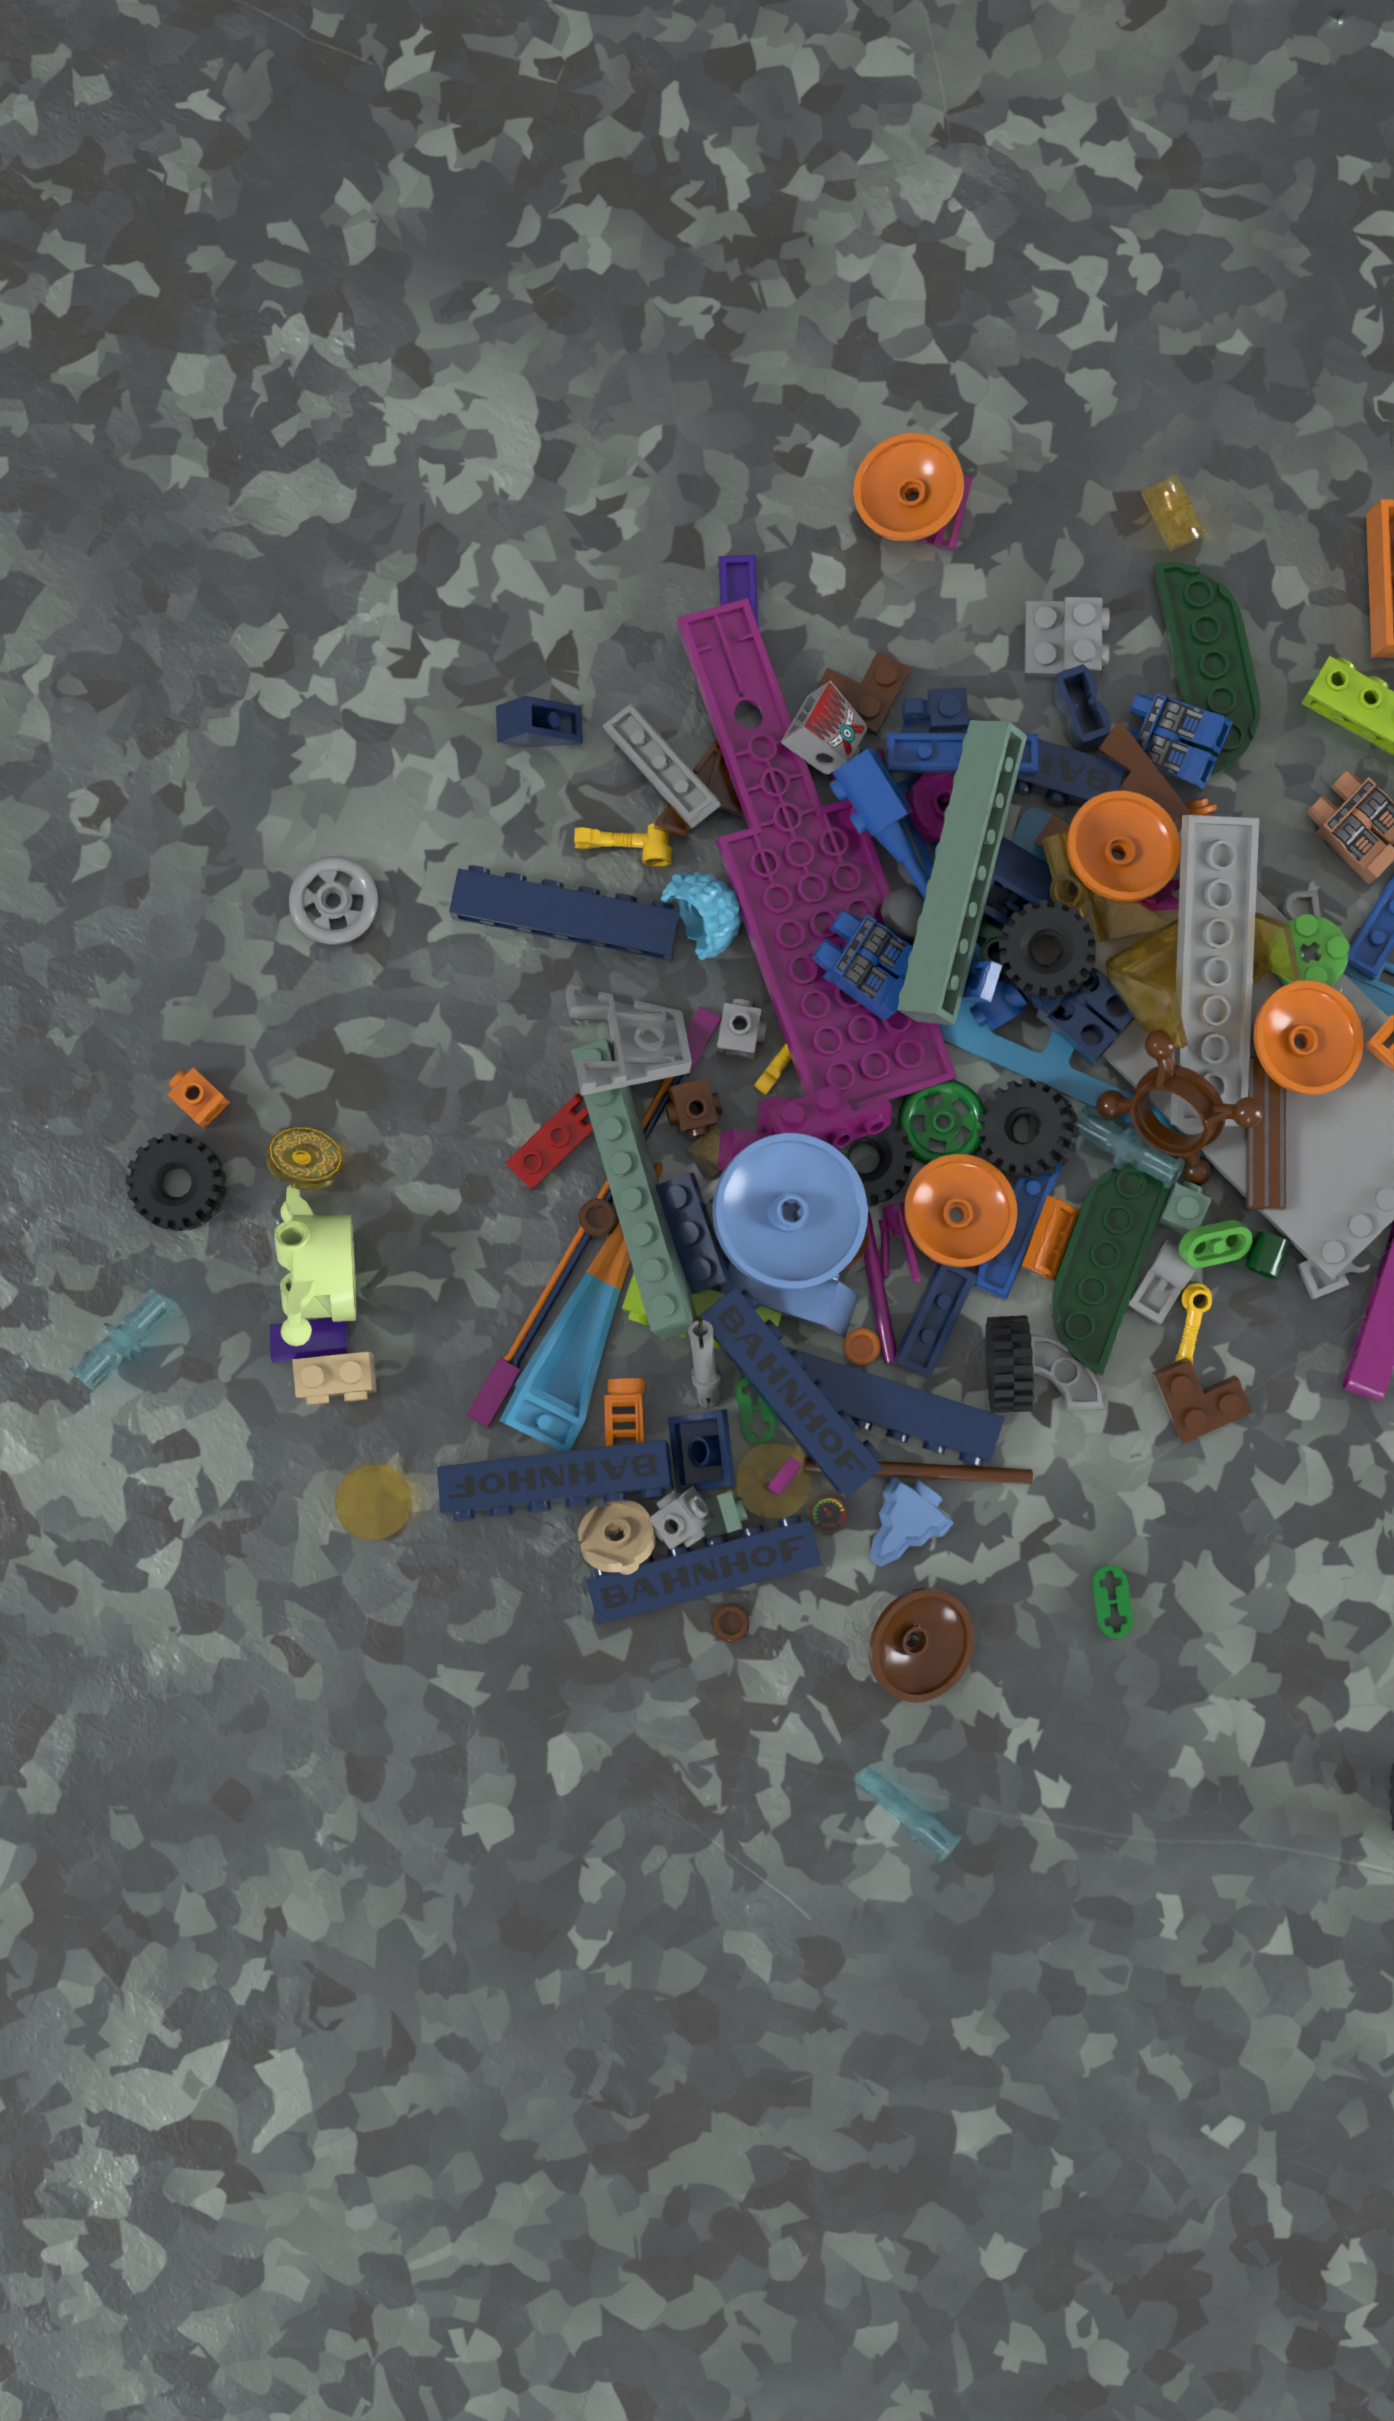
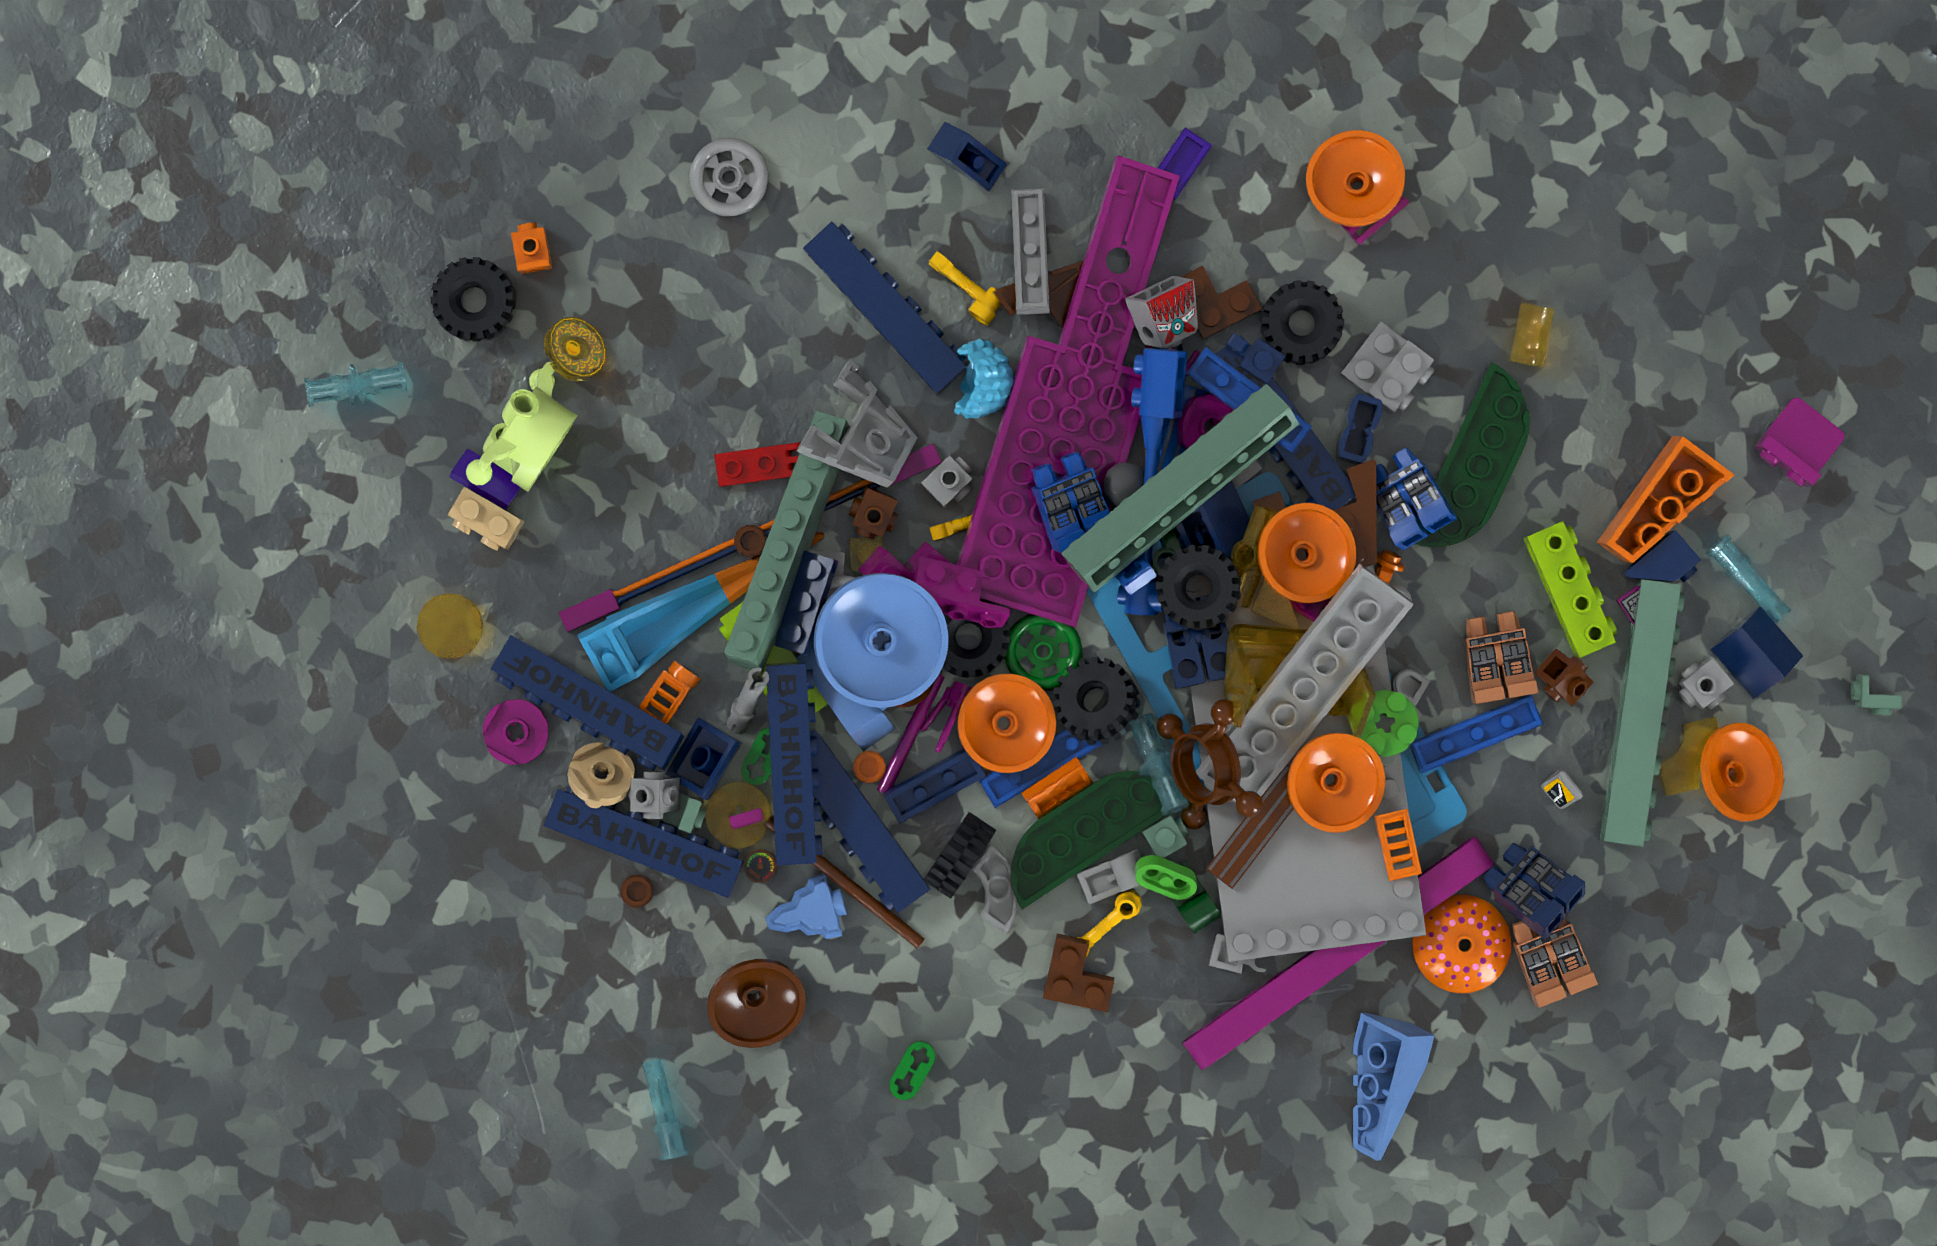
camera: 30 degrees right, 5 degrees up
none -> magenta plate [483,699,549,765]
none -> black tyre [1260,280,1344,365]

